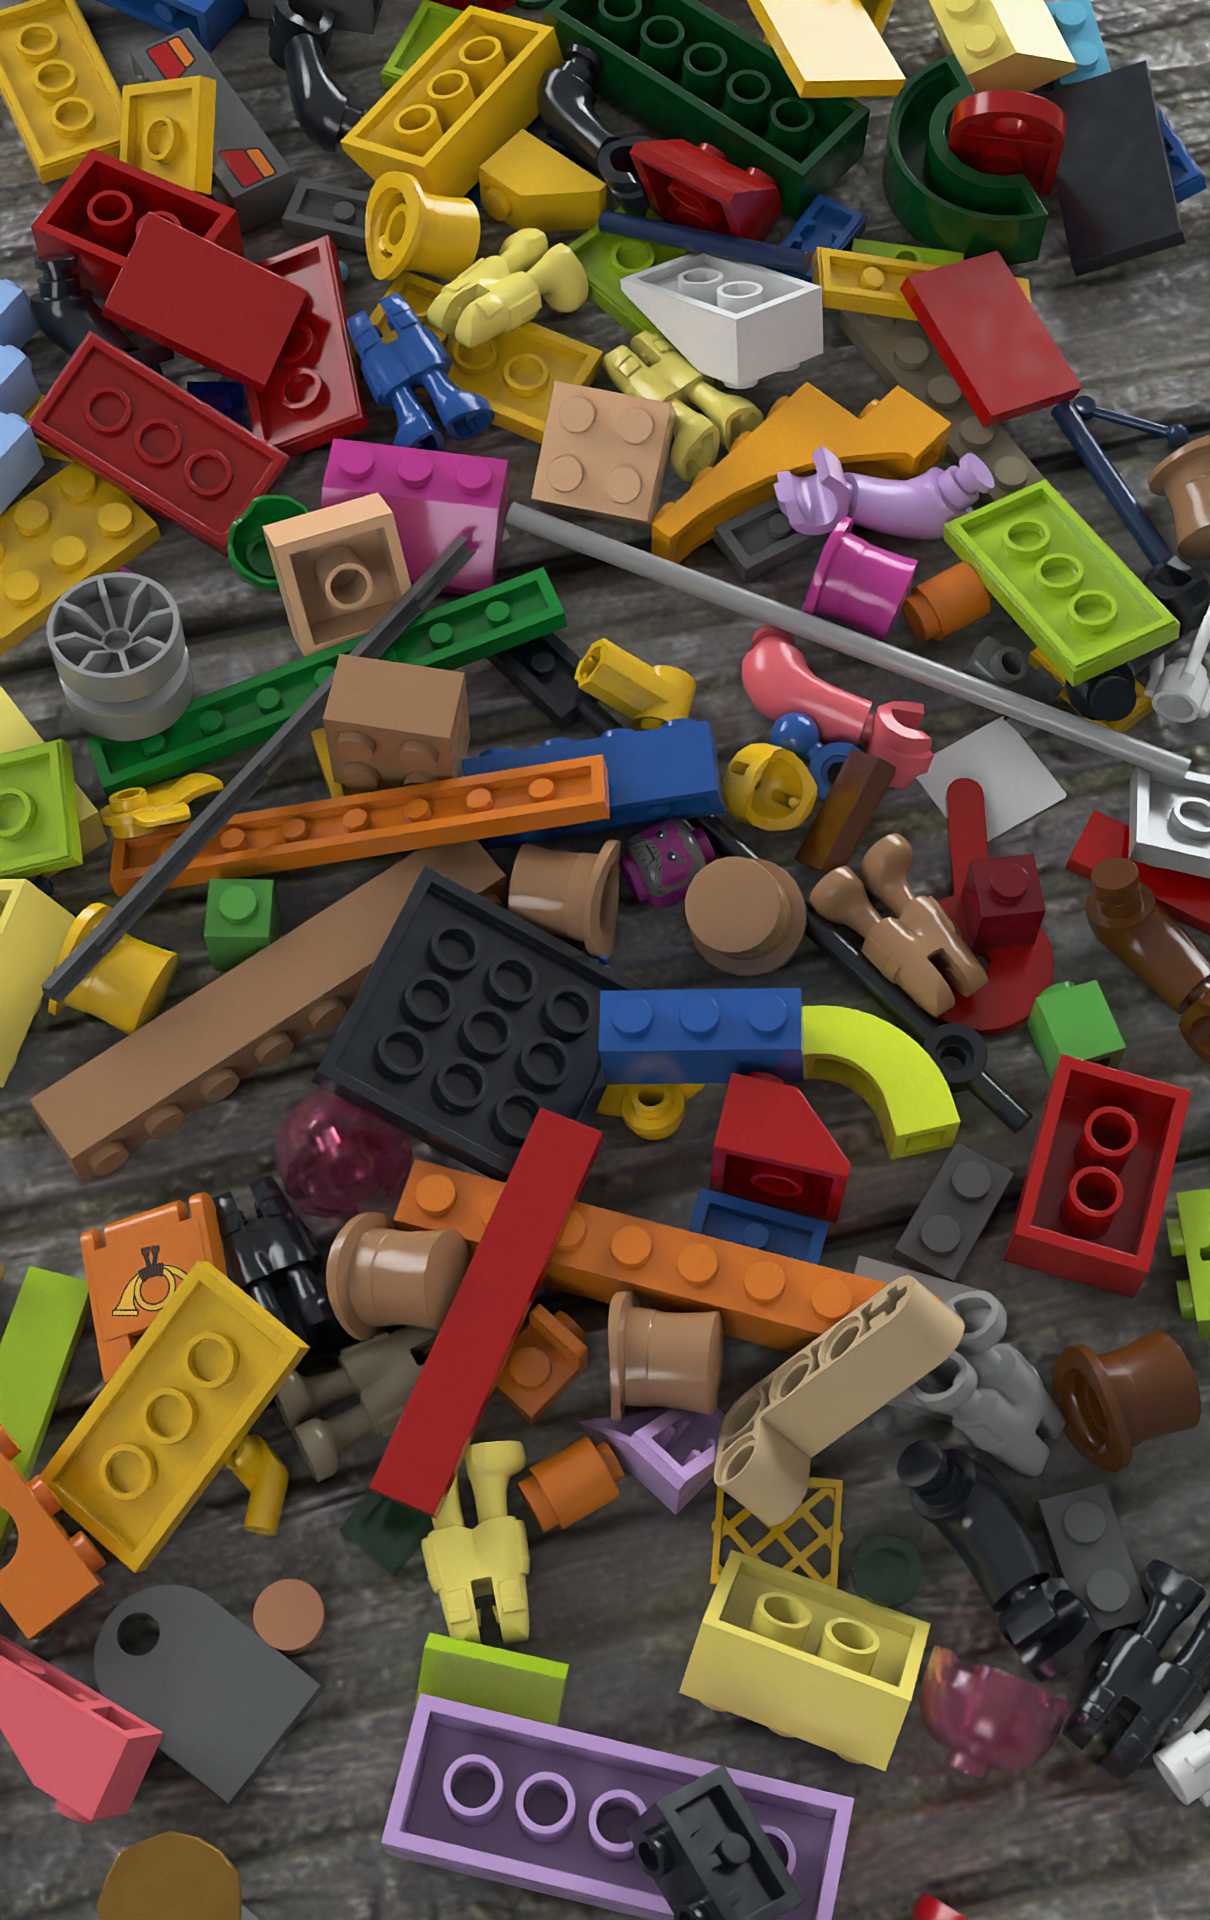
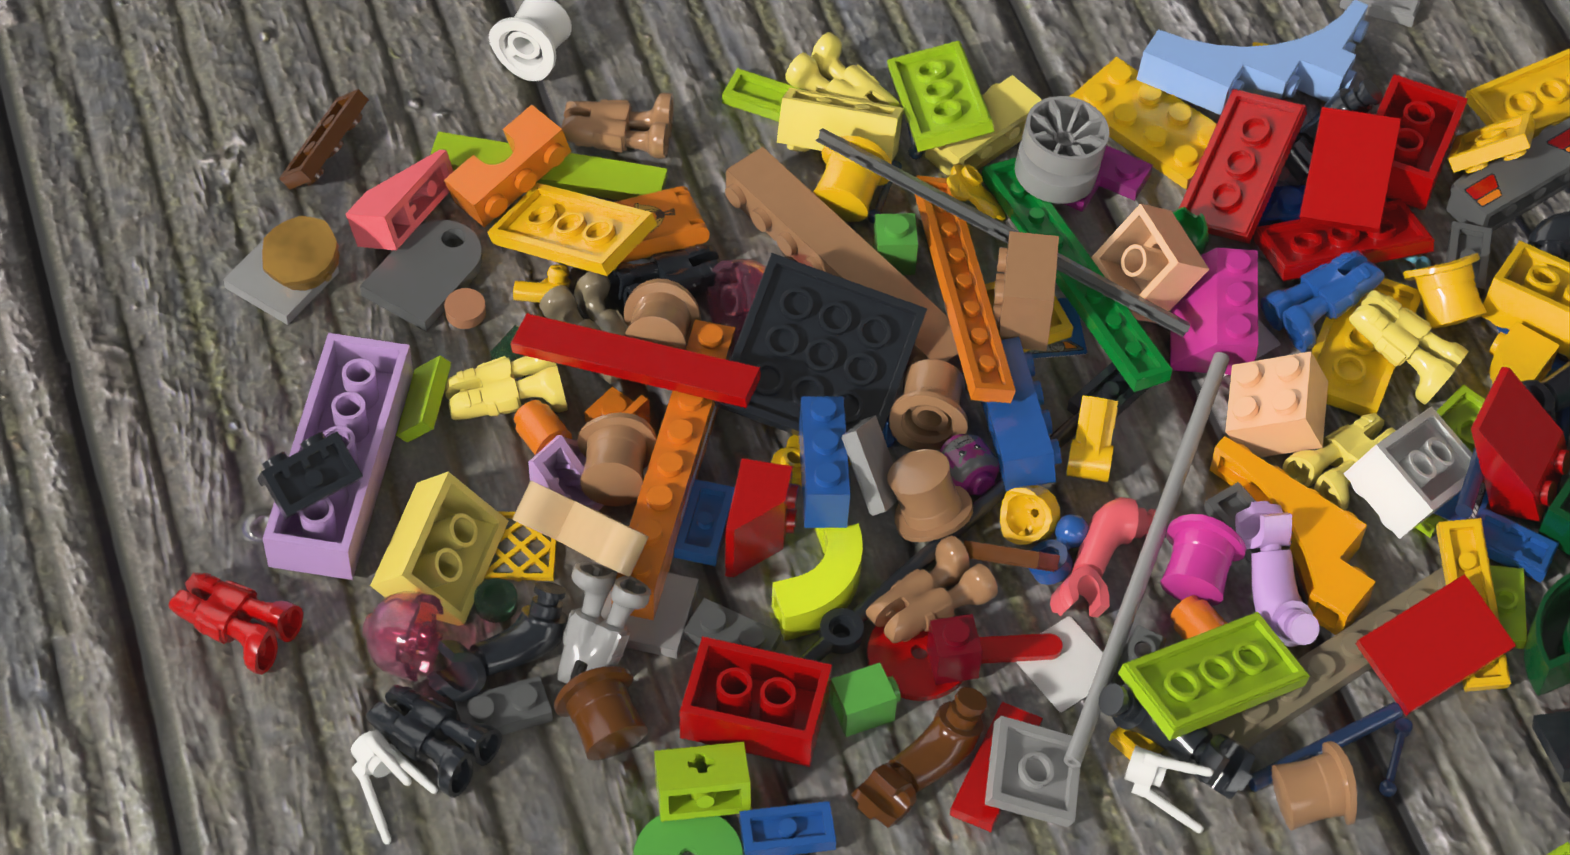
camera: 85 degrees right, 10 degrees down
none -> light grey tile [842,415,898,516]

